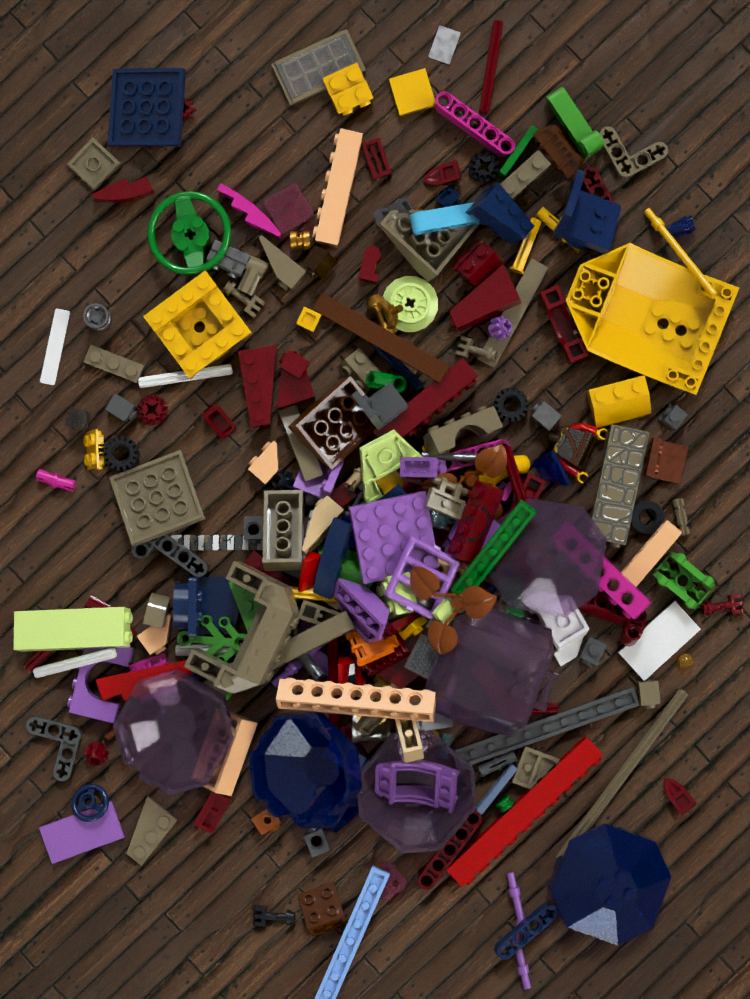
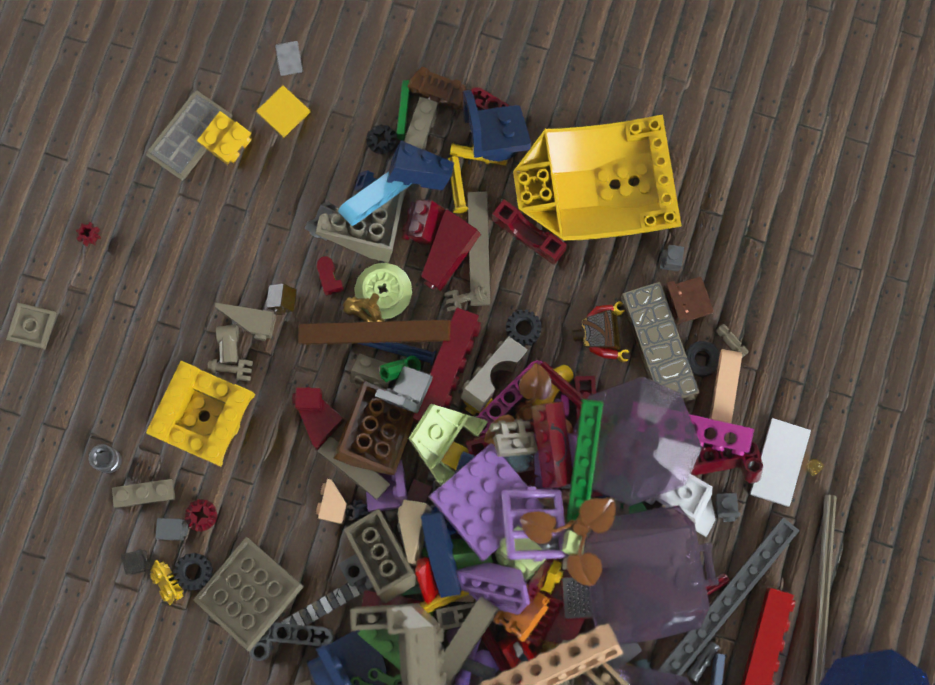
camera: 25 degrees left, 10 degrees down
dark pink pin [36,469,76,492] -> none
white sticker [40,309,70,385] -> none
dark red slope [91,177,155,203] -> none
dark blue plate [108,68,186,146] -> none
white axle [138,364,233,388] -> none
green piece [147,191,231,275] -> none
dark red slope [202,403,237,440] -> none
flat silver brick [206,240,251,279] -> none
dark pink slope [217,183,282,240] -> none
dark red wedge [238,345,277,429] -> none
clear pink plate [263,182,315,236] -> none
pearl gold wheel [290,230,310,250] -> none
yellow plate [296,307,322,333] -> none
light nougat brick [312,128,363,248] -> none
tan pin [344,467,362,492] -> none
dark red tile [361,137,392,181] -> none
medium lavender bracket [400,457,447,478] -> none
flat silver bar [422,452,477,462] -> none
dark red plate [423,160,462,185] -> none
dark pink beam [433,92,515,158] -> none
dark red axle [479,20,503,114] -> none
medium lavender gear [488,315,512,341] -> none
dark tan wing [511,746,560,789] -> none
flat silver brick [531,401,561,432] -> none
clear blue slope [532,450,572,487] -> none
bright green beam [545,87,604,159] -> none
yellow slope [586,375,652,428] -> none
dark tan beam [599,126,668,179] -> none
dark tan brick [636,680,661,709] -> none
yellow bar [644,208,718,298] -> none
bright green piece [652,552,715,610] -> none
dark red plate [664,778,697,815] -> none
clear blue cone [666,216,696,236] -> none
dark red hinge [701,594,745,616] -> none

